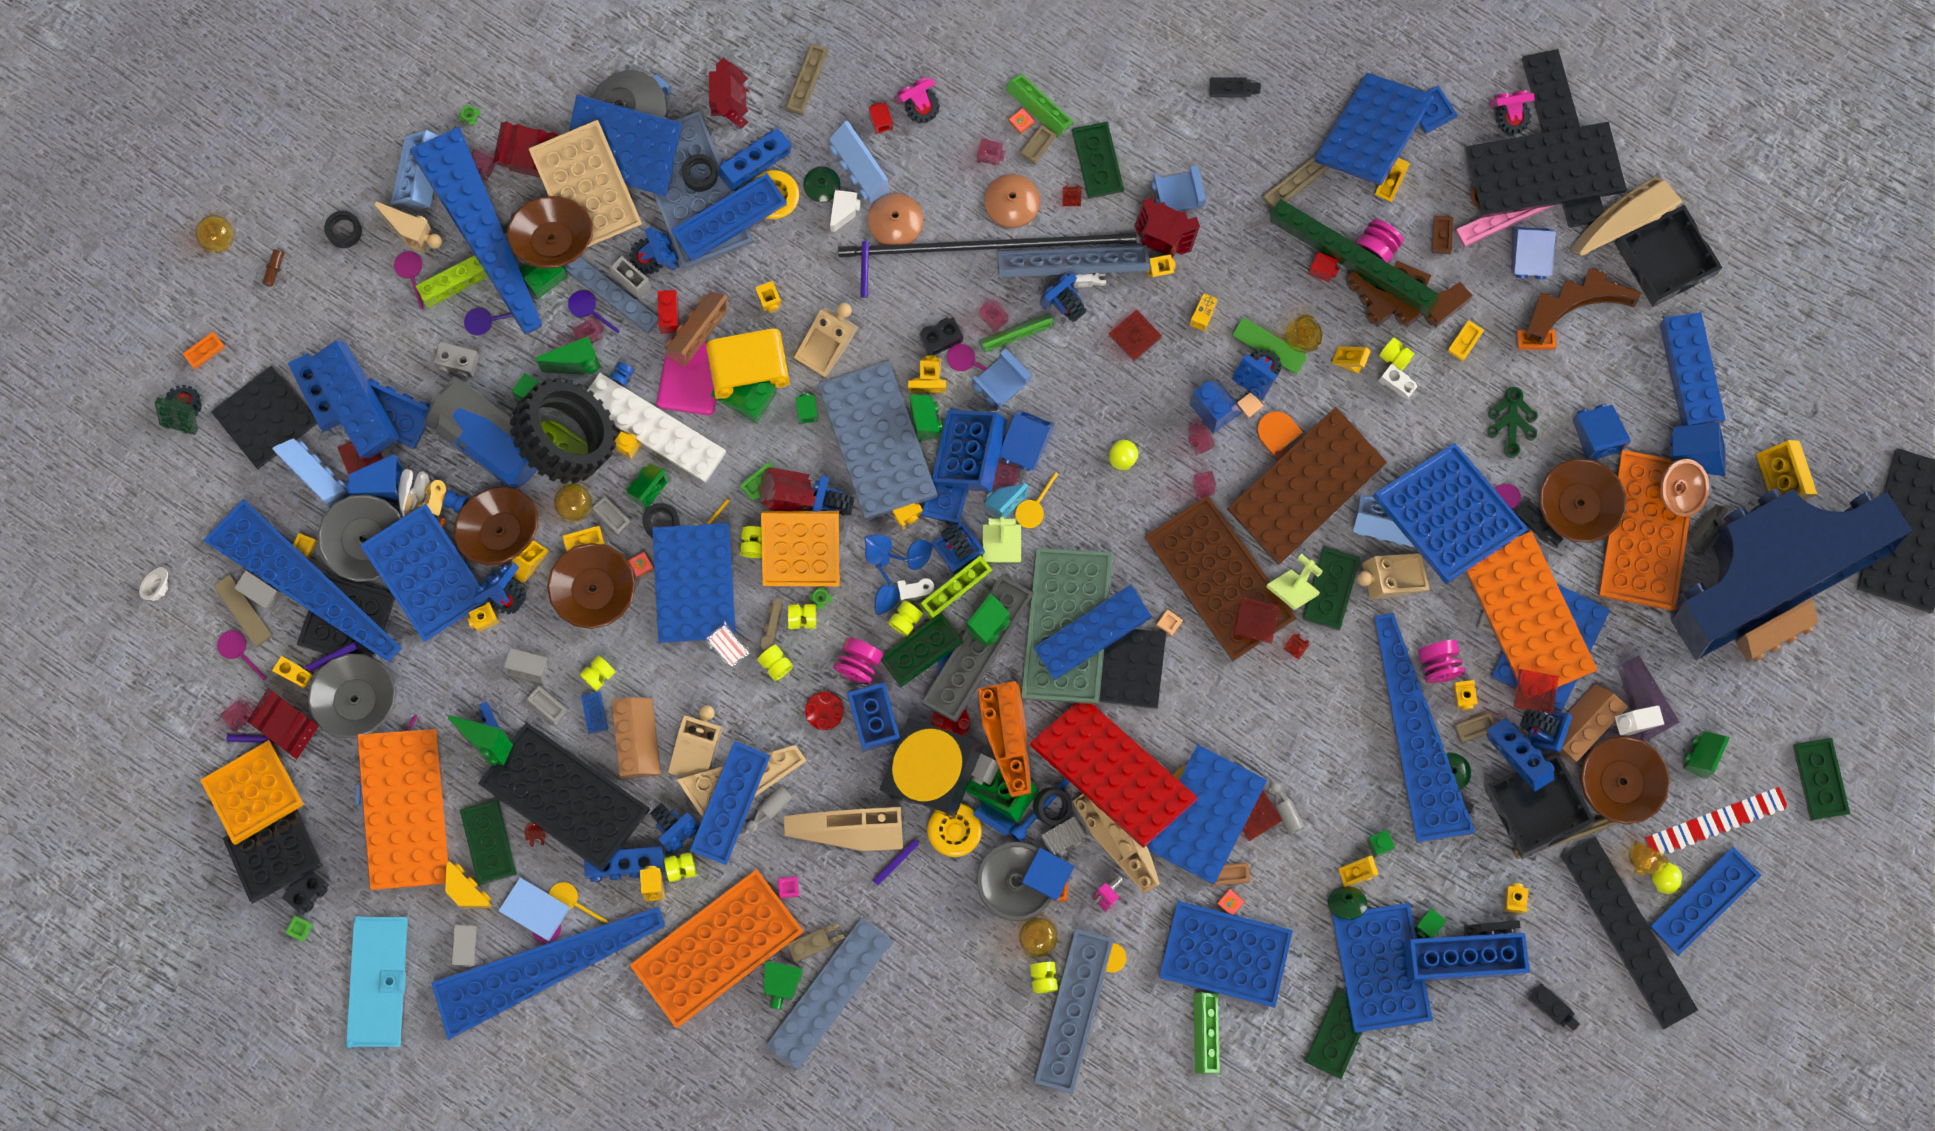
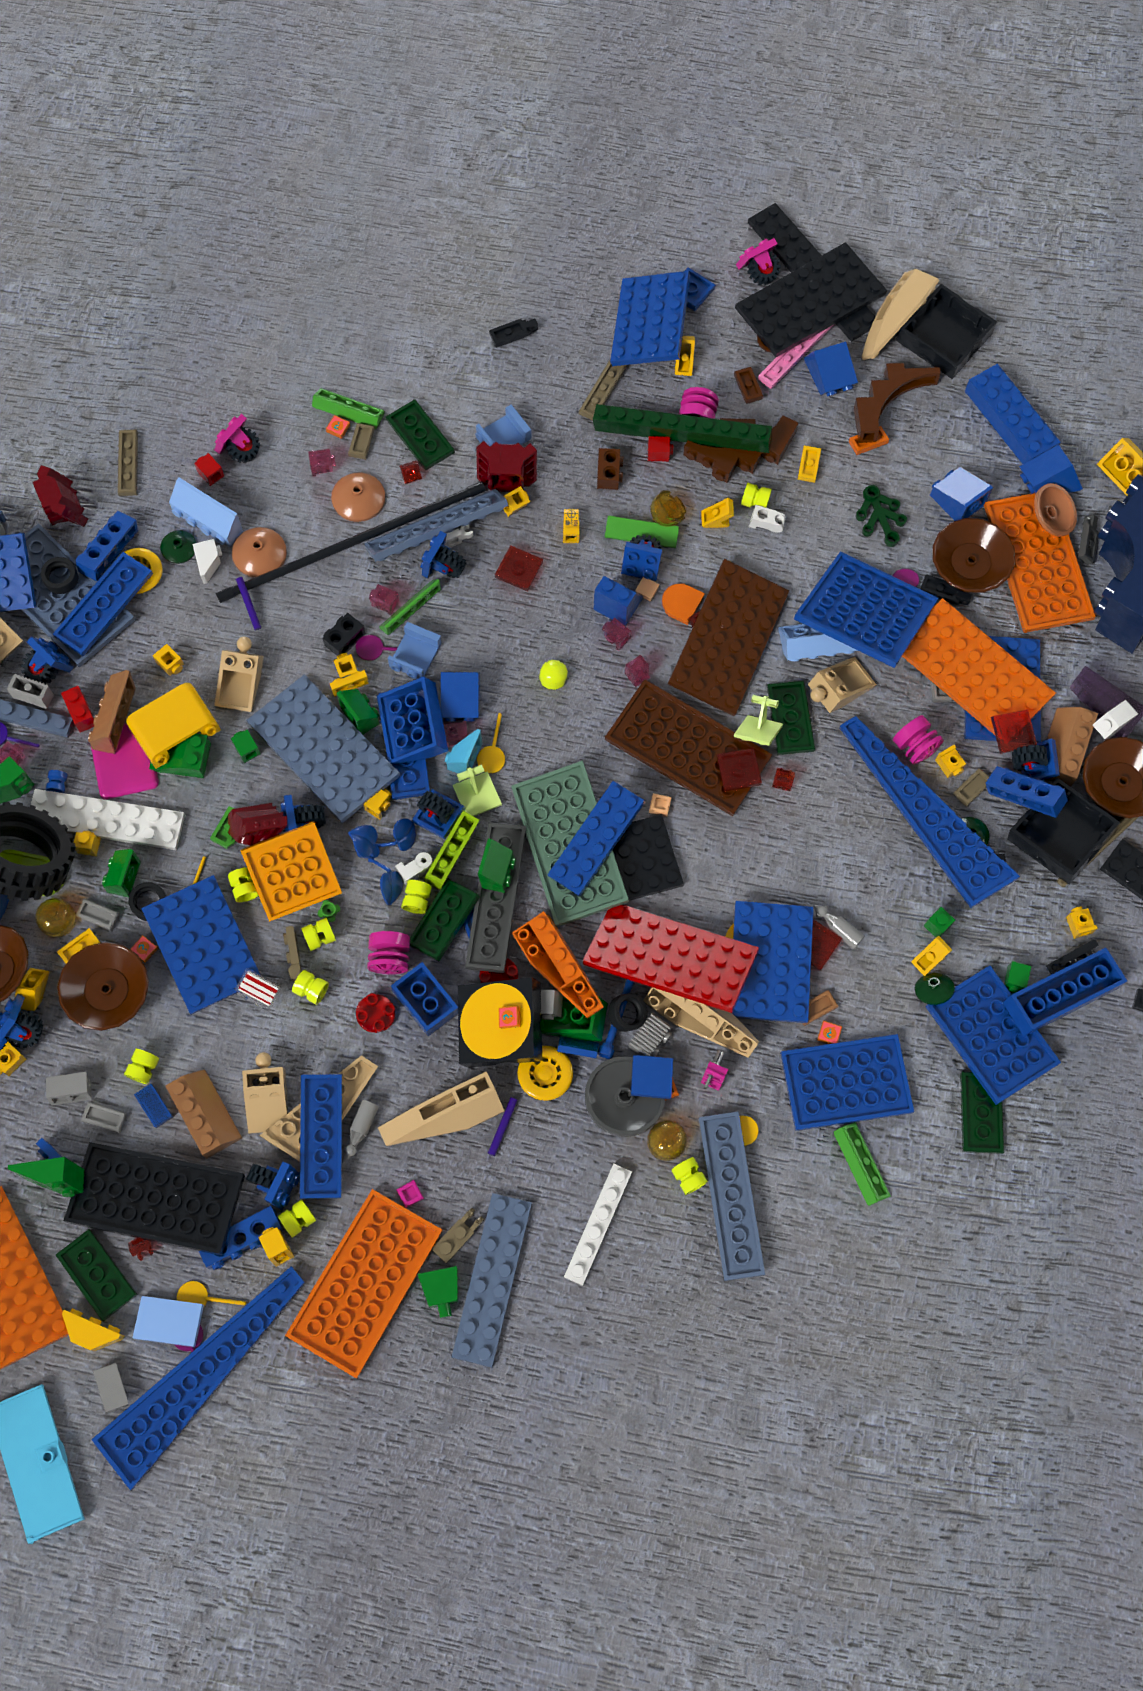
camera: 25 degrees left, 5 degrees down
none -> tile [499,1006,520,1029]
none -> white plate [564,1163,632,1286]
none -> reddish brown brick [597,448,623,490]

